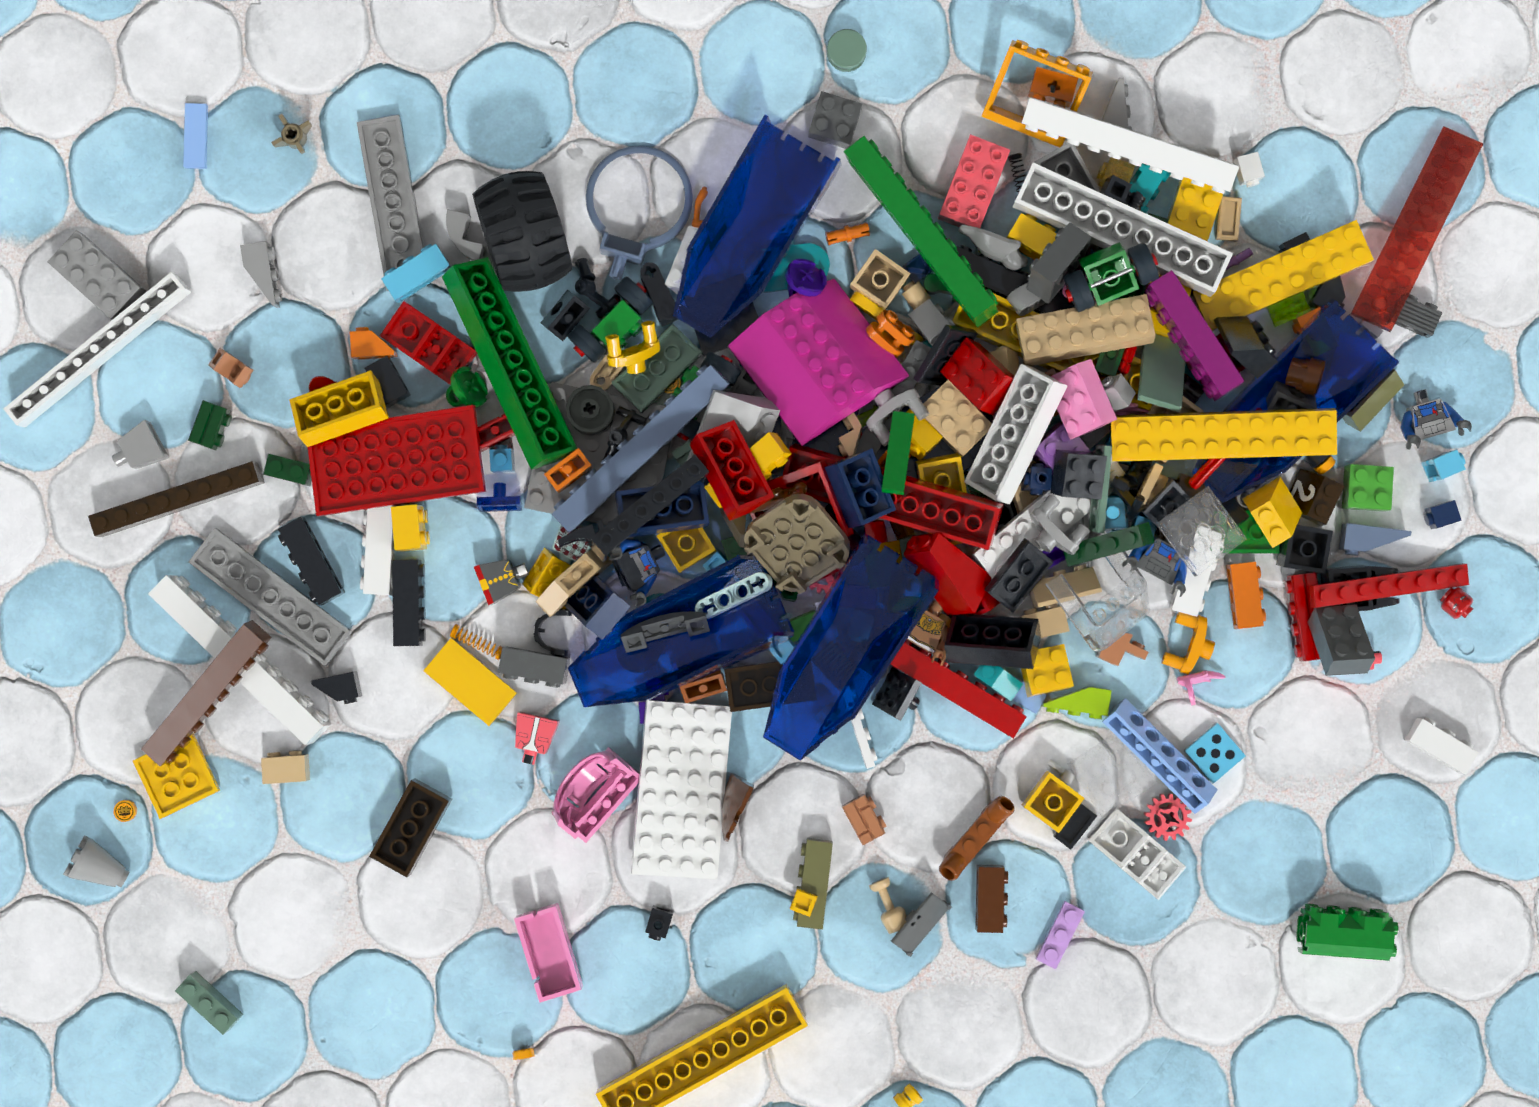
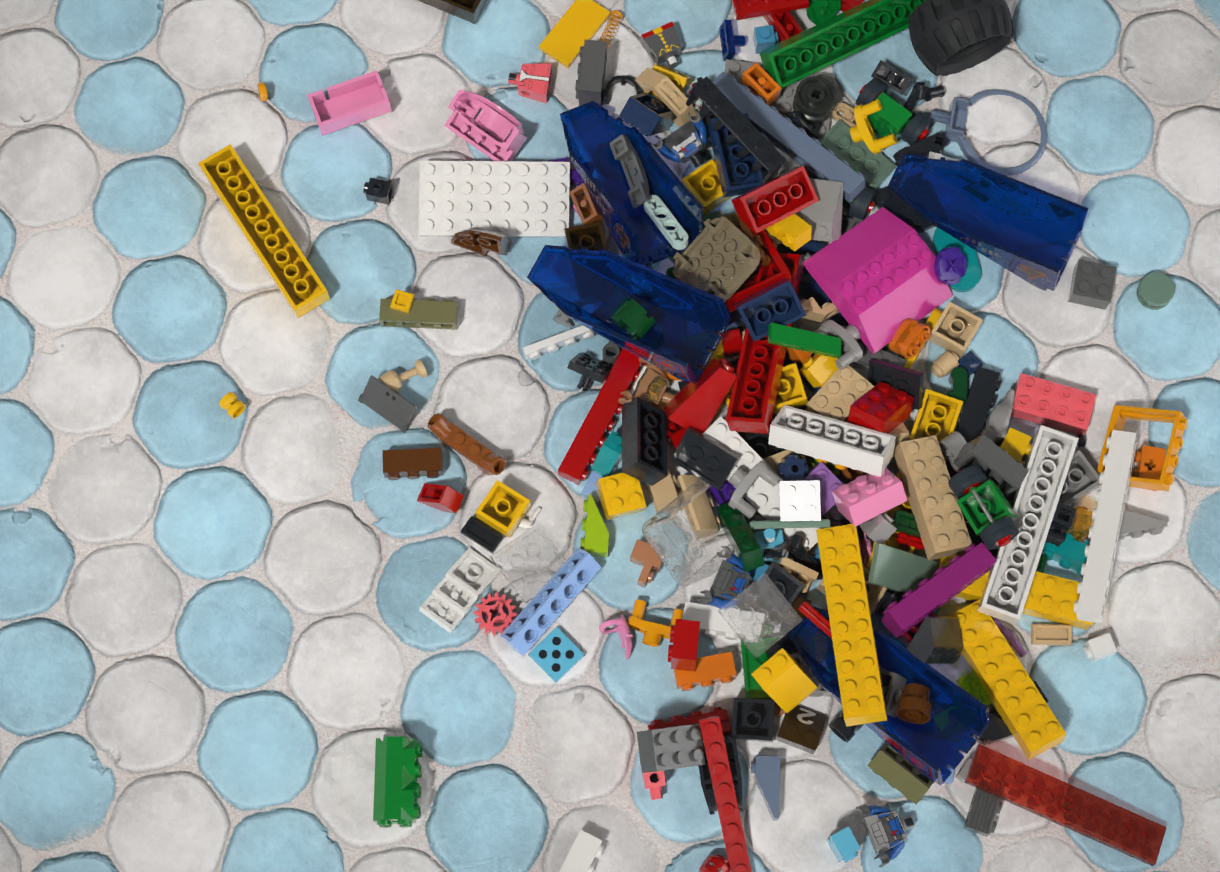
camera: 80 degrees right, 15 degrees down
orange pin [825,222,870,246] -> none
nougat brick [842,794,887,845] -> none
green brick [843,136,998,328] -> none
light grey hinge [908,299,955,346] -> none
lavender plate [1036,901,1085,969] -> none
light orange tile [1314,455,1336,475] -> none
bright green brick [1342,464,1394,511] -> none
dark blue brick [1424,500,1462,529] -> none
none -> red slope [417,483,464,513]
none -> dark green brick [611,296,656,342]
none -> red brick [668,619,700,672]

